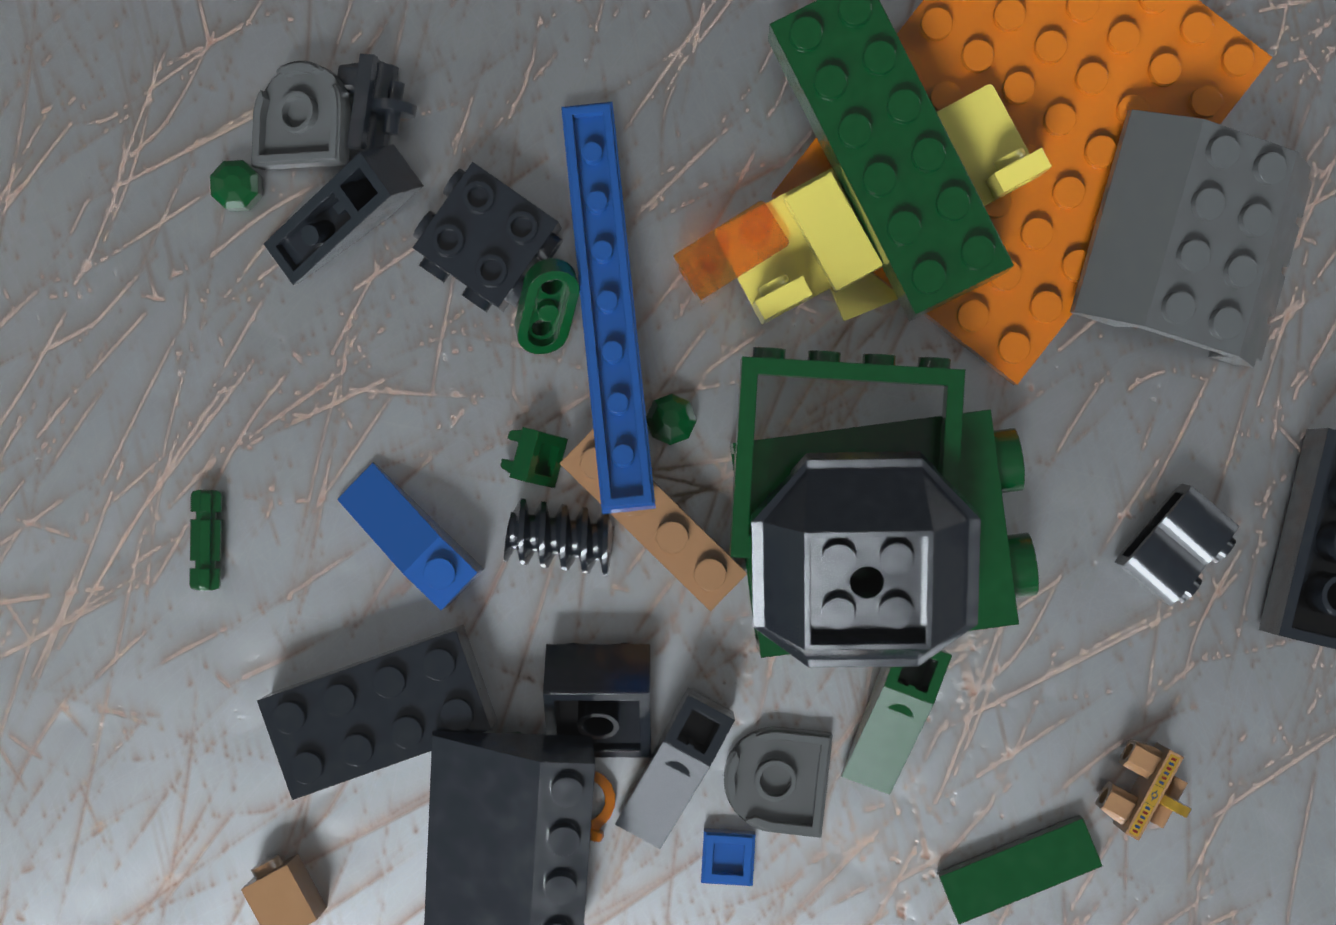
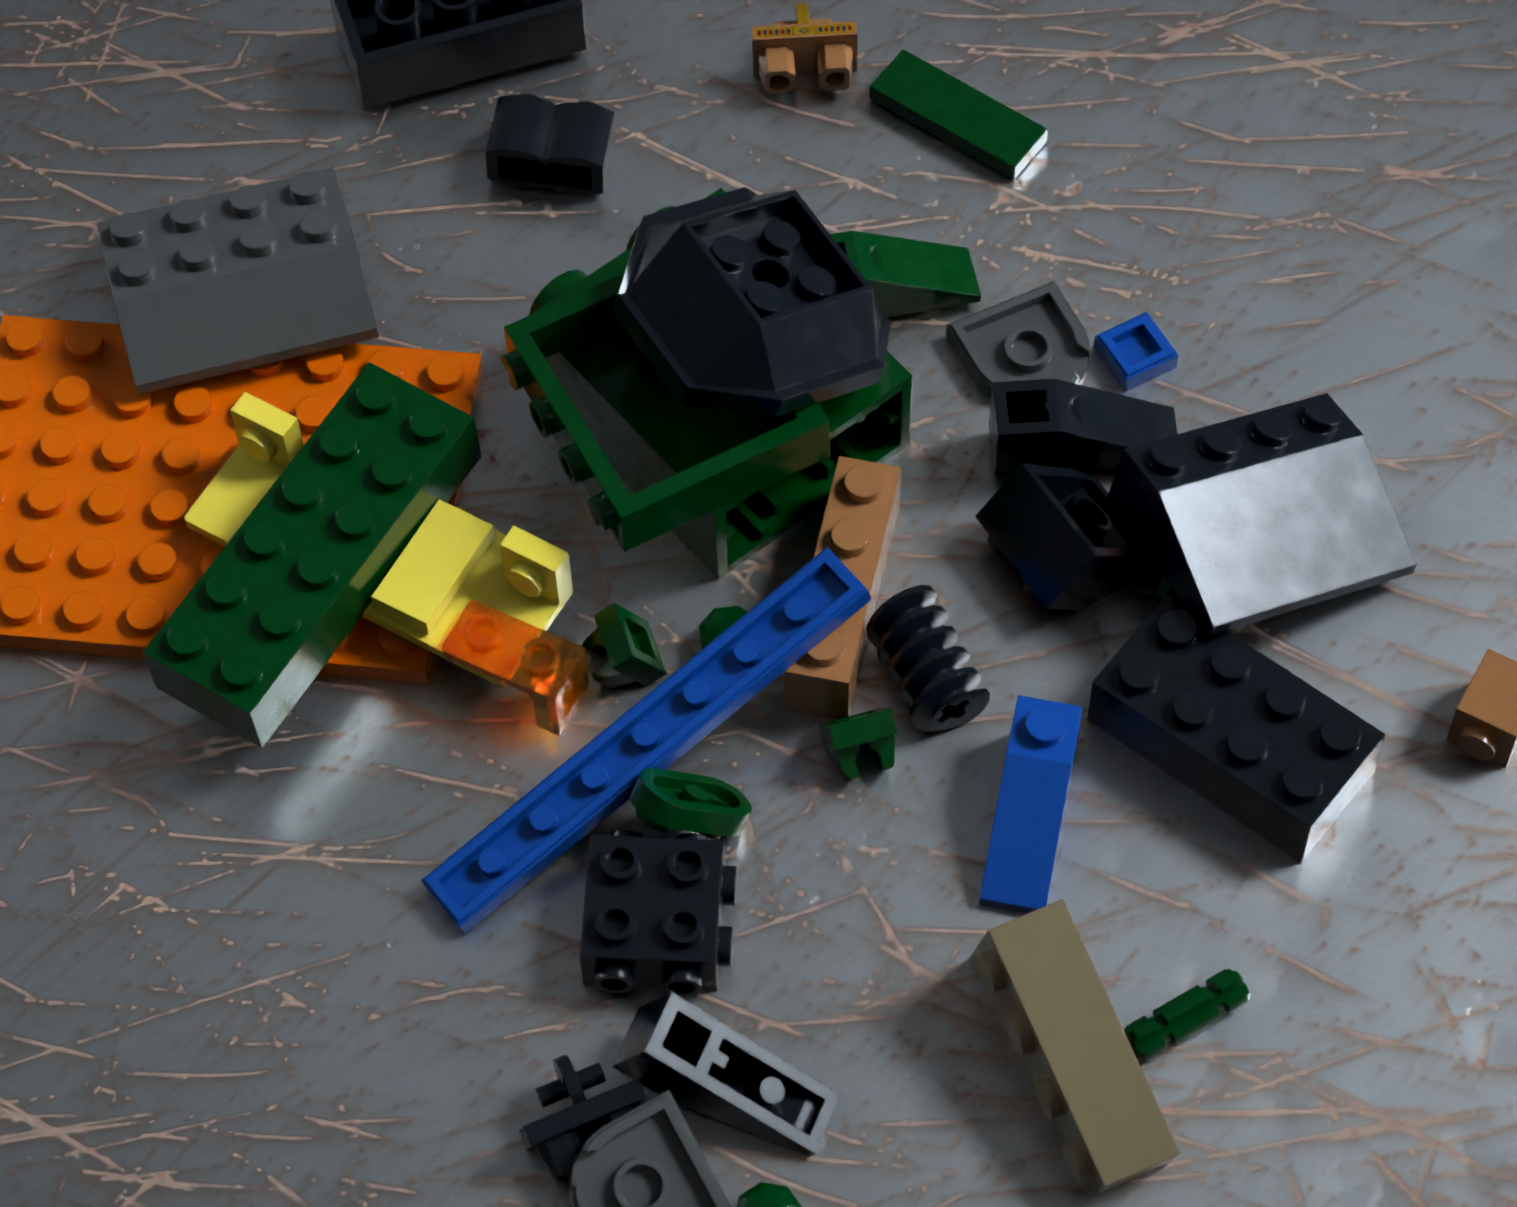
camera: 125 degrees left, 30 degrees down
none -> dark green tile [582,603,667,689]
none -> dark tan wedge [969,899,1180,1196]

